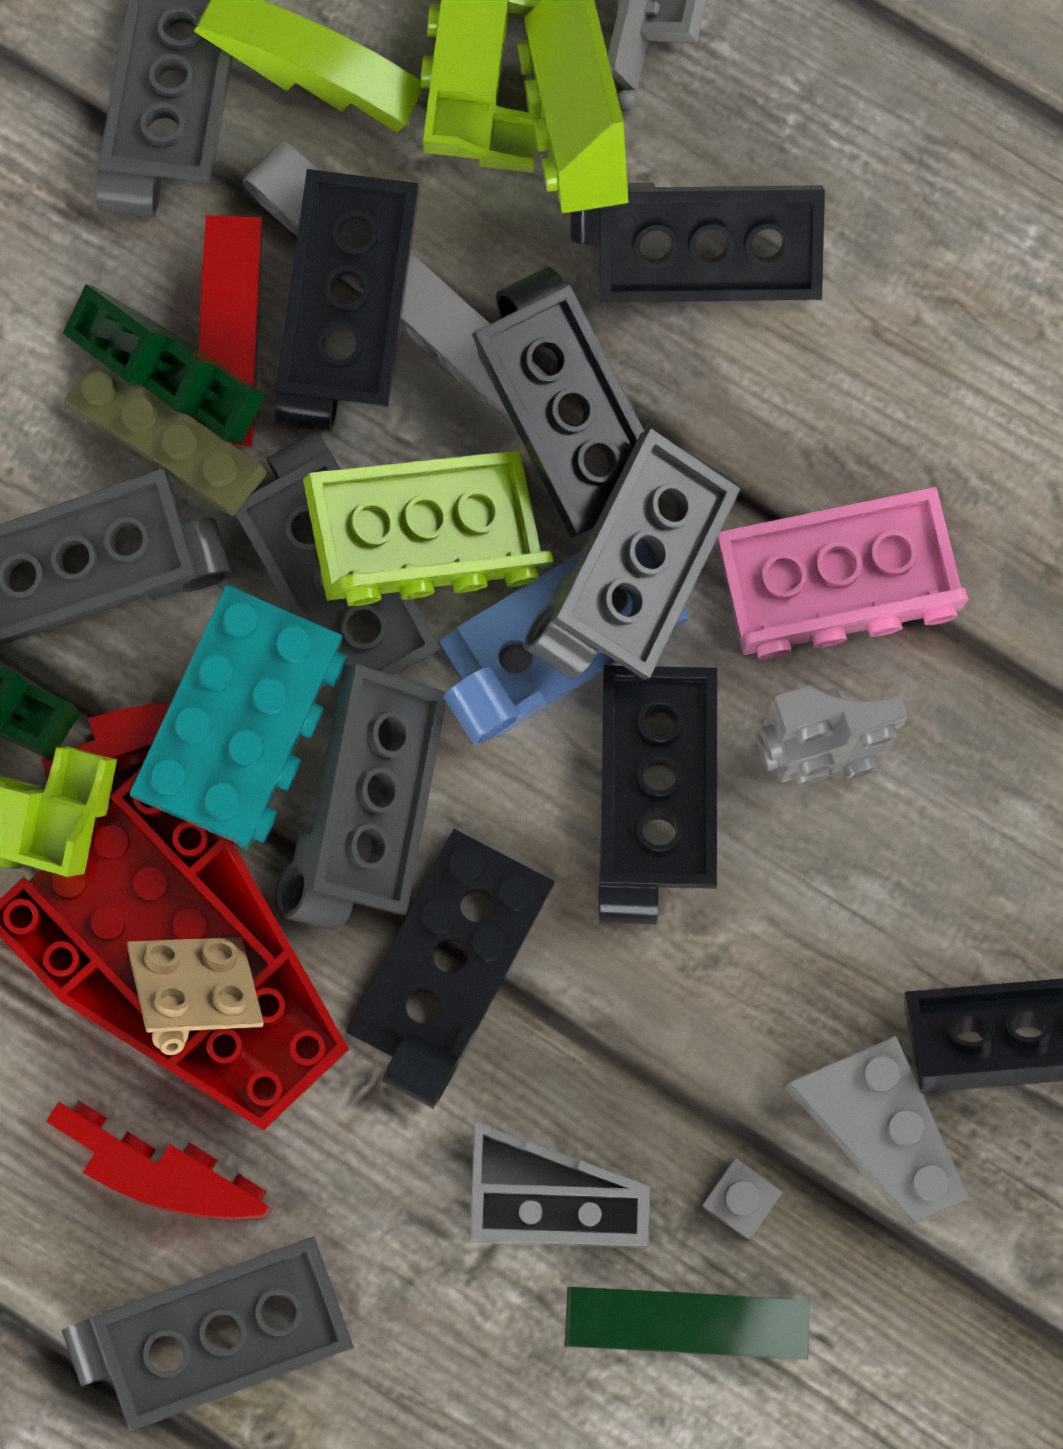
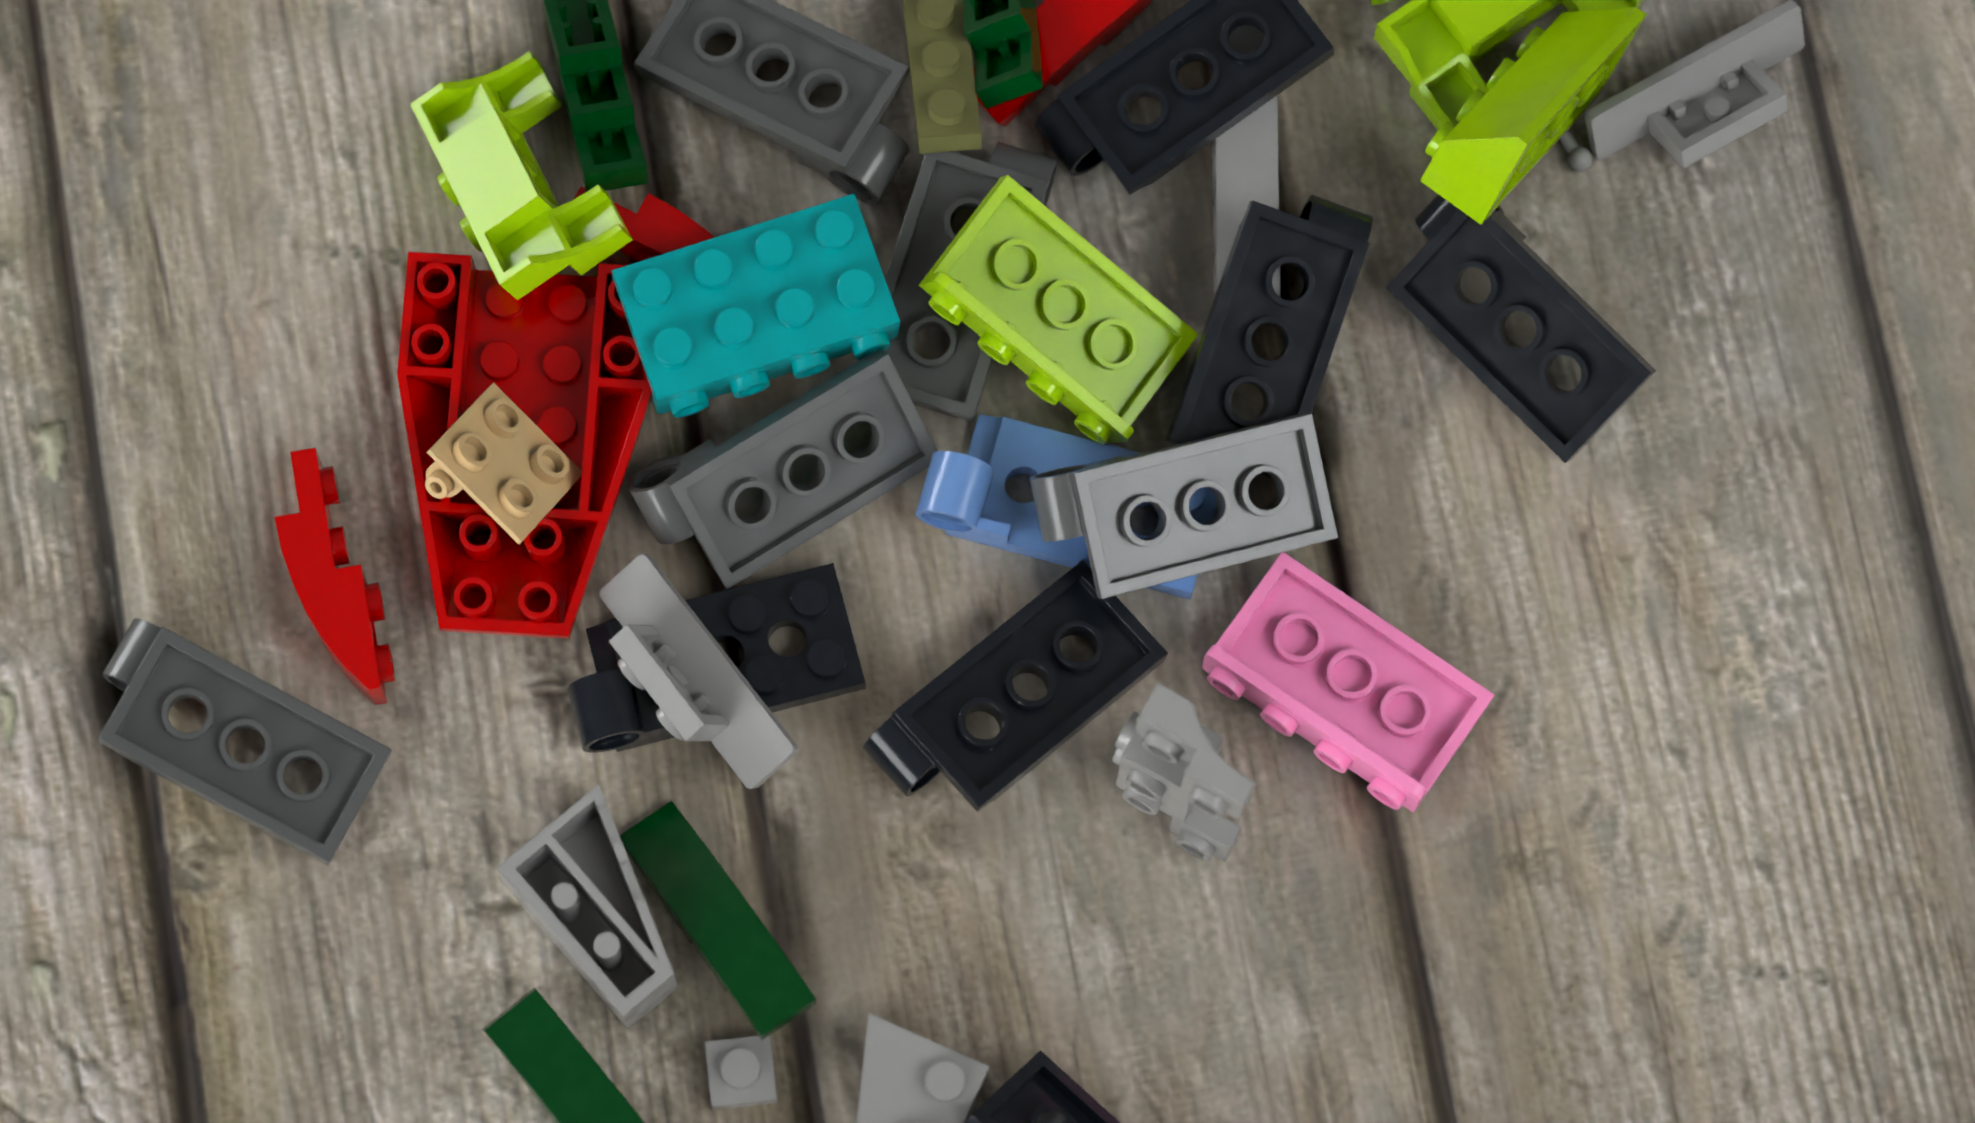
camera: 45 degrees right, 5 degrees down
none -> light grey bracket [599,554,798,789]
none -> dark green slope [619,801,817,1040]

